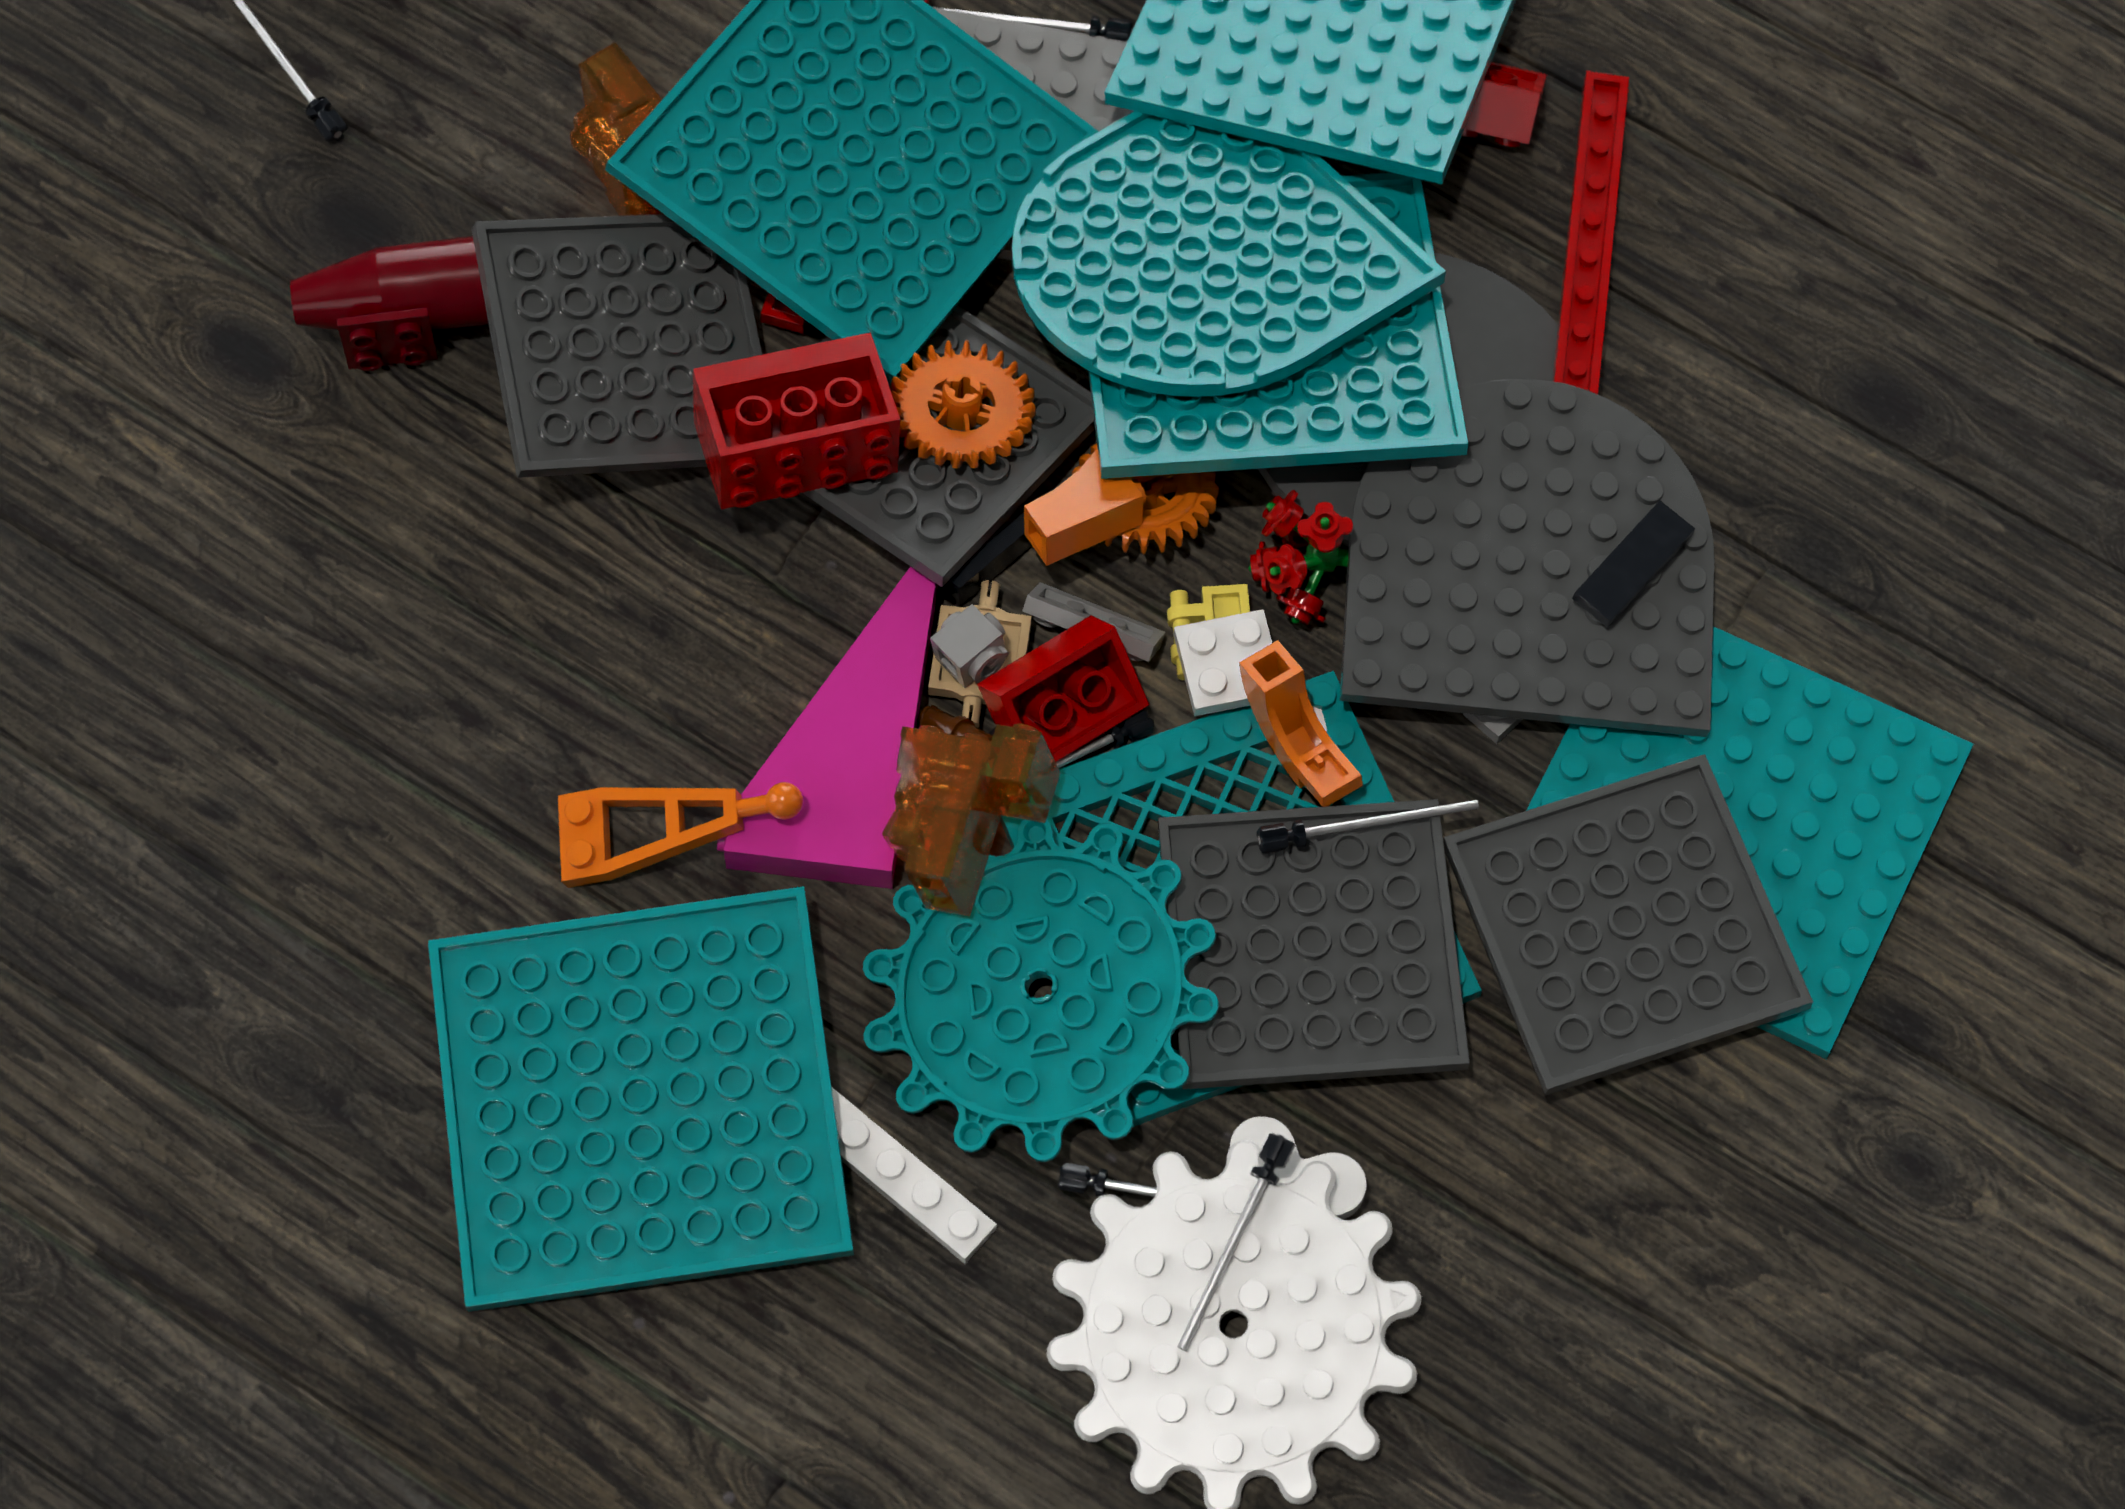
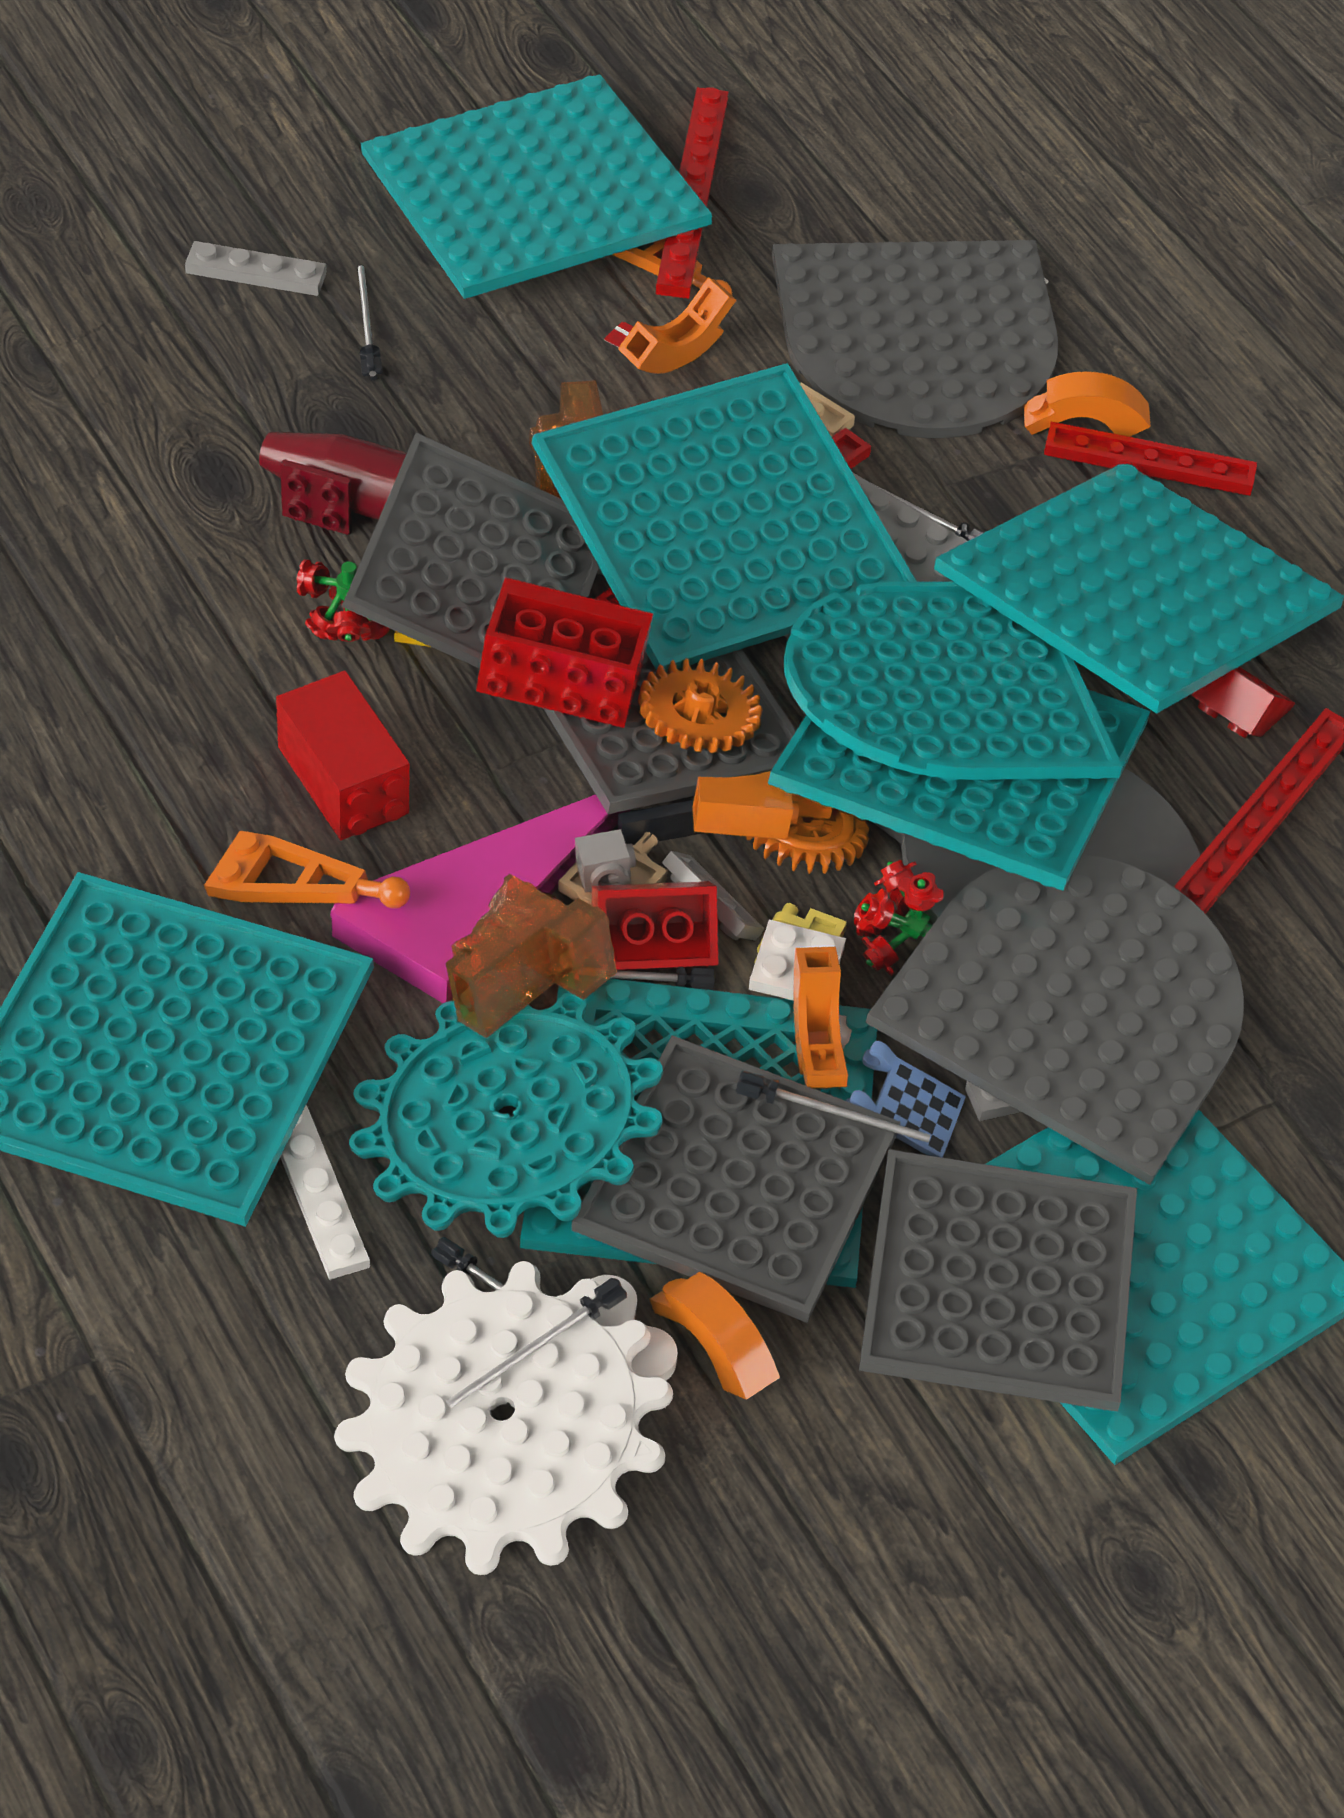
camera: 25 degrees right, 15 degrees down
black tile [1572,500,1695,628] -> none
none -> light grey plate [185,241,326,296]
none -> red brick [276,670,410,841]
none -> red plant [297,559,391,642]
none -> orange arch [649,1272,780,1400]
none -> medium blue flag [845,1041,966,1158]

